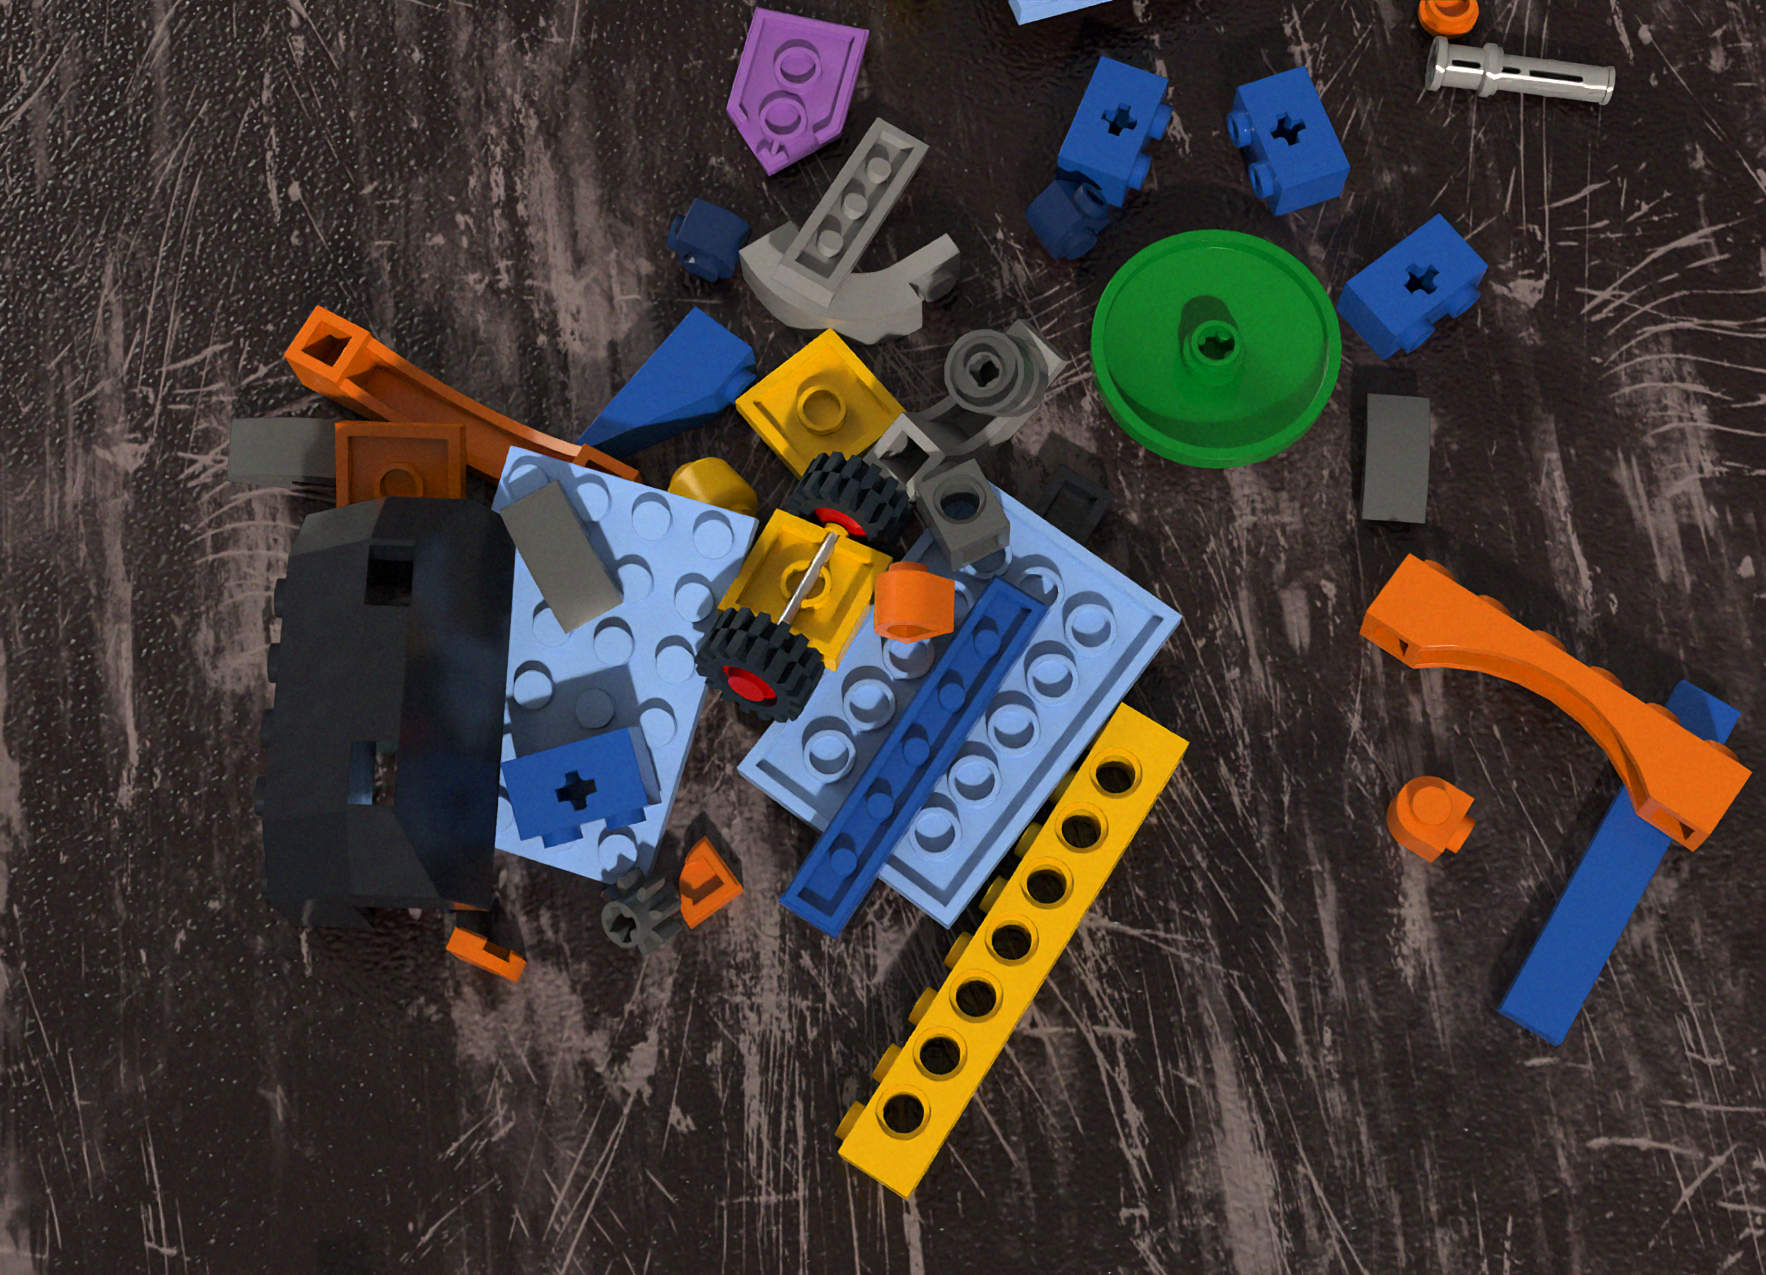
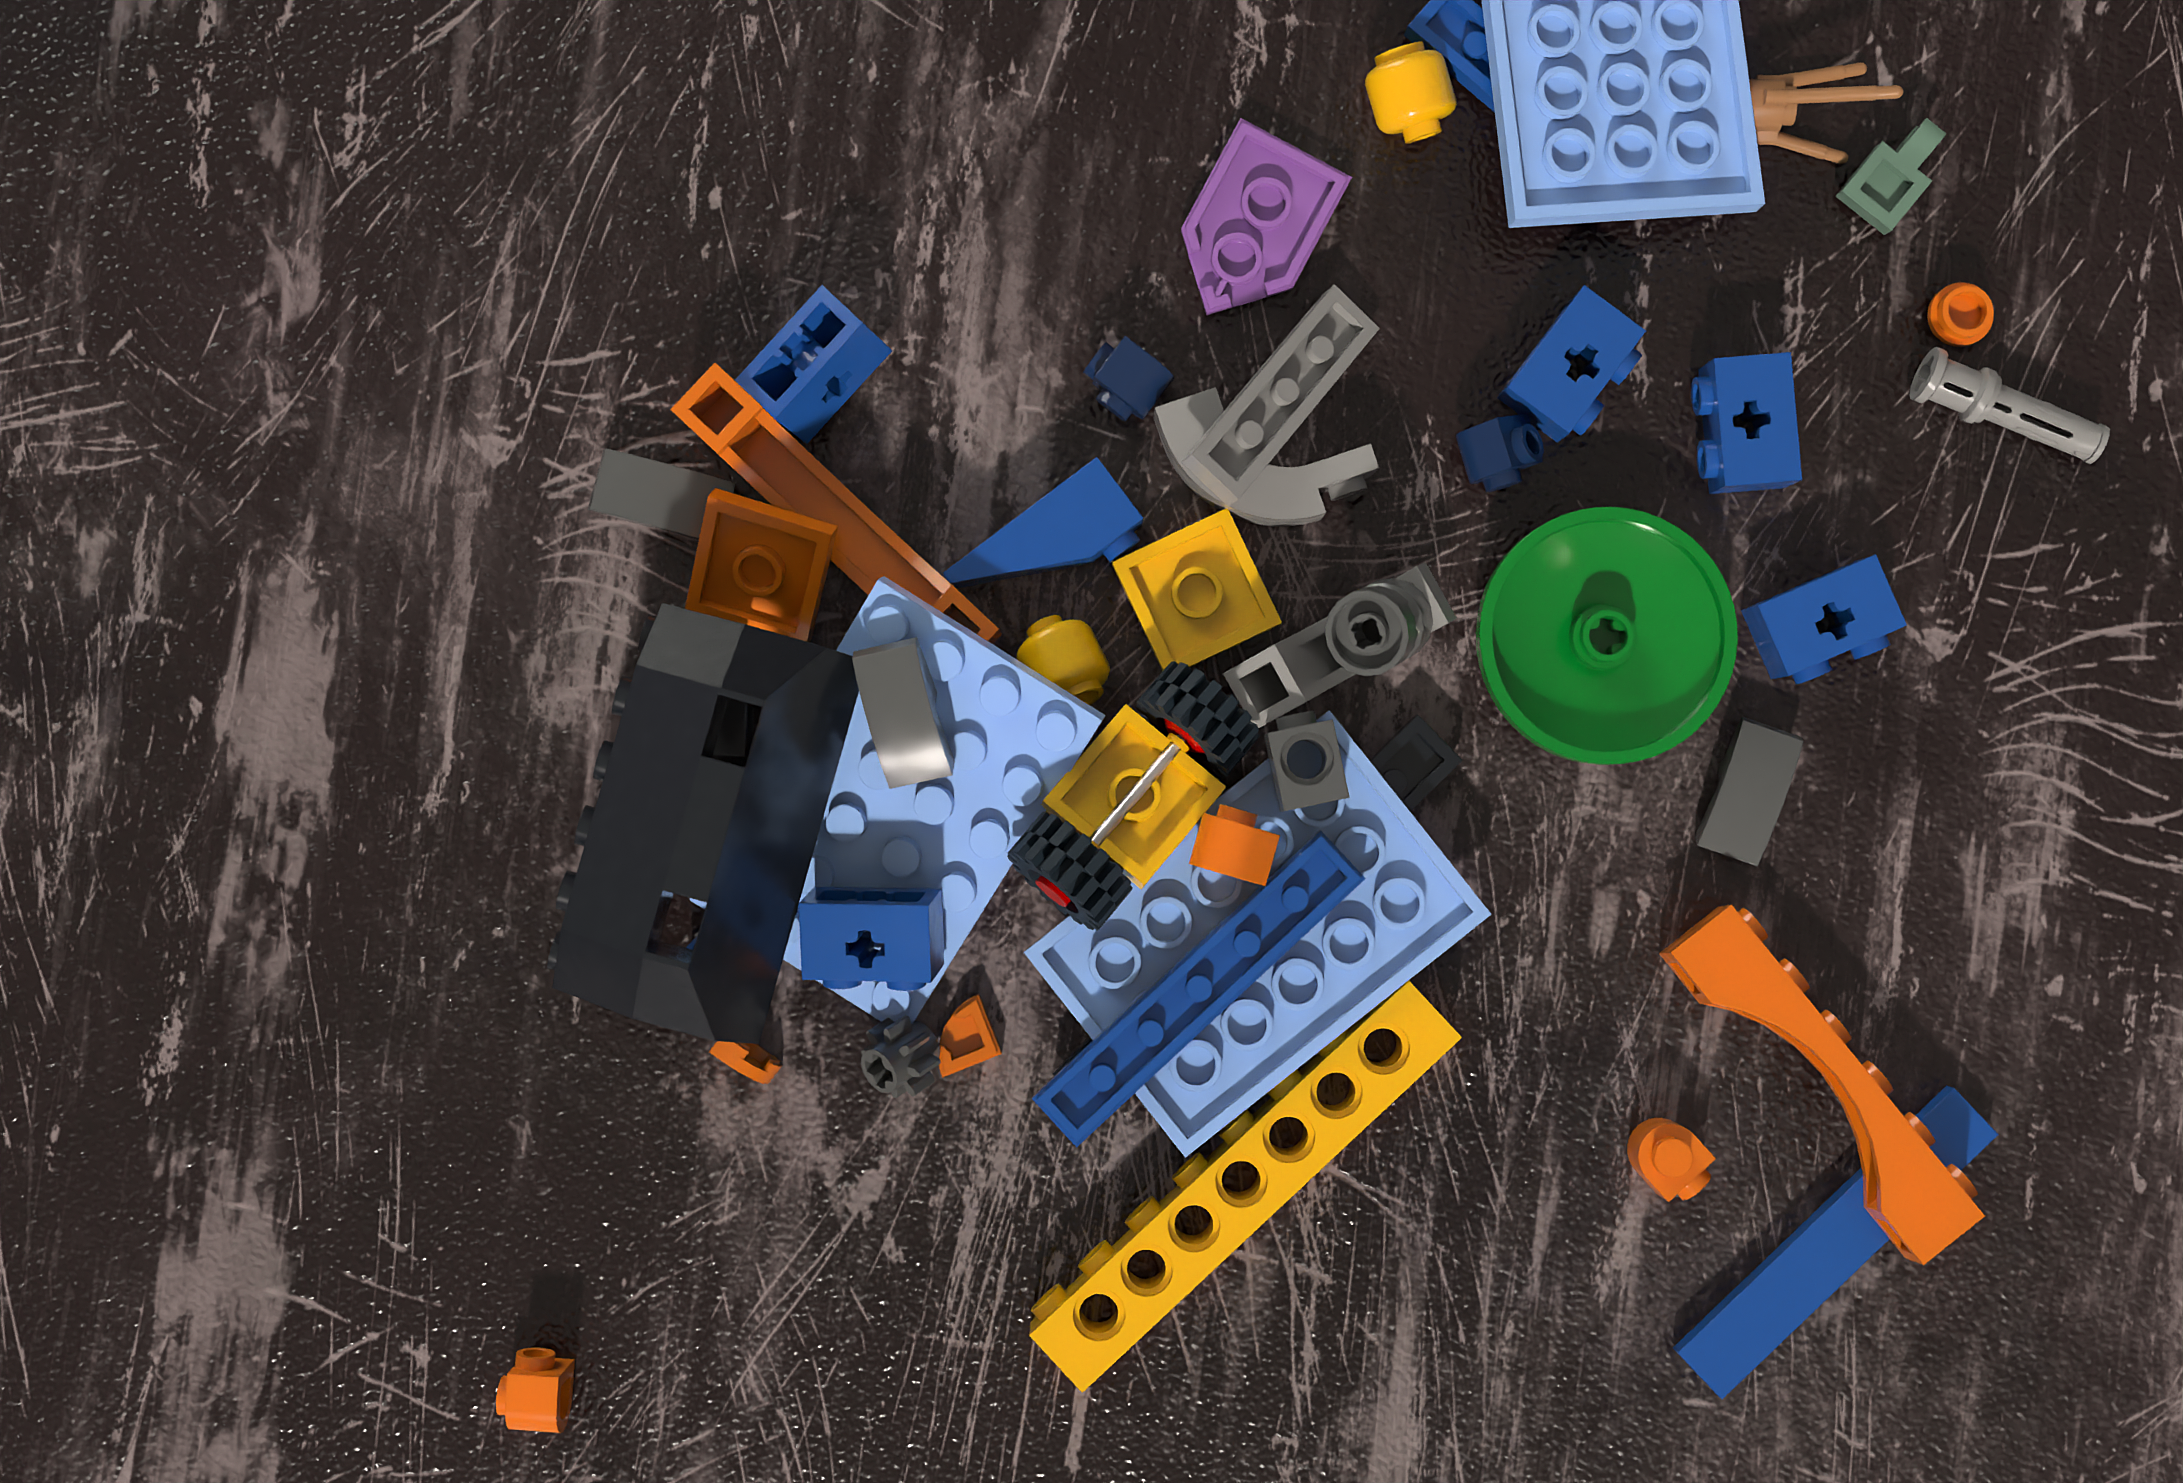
camera: 10 degrees right, 15 degrees up
none -> blue brick [735,285,892,444]

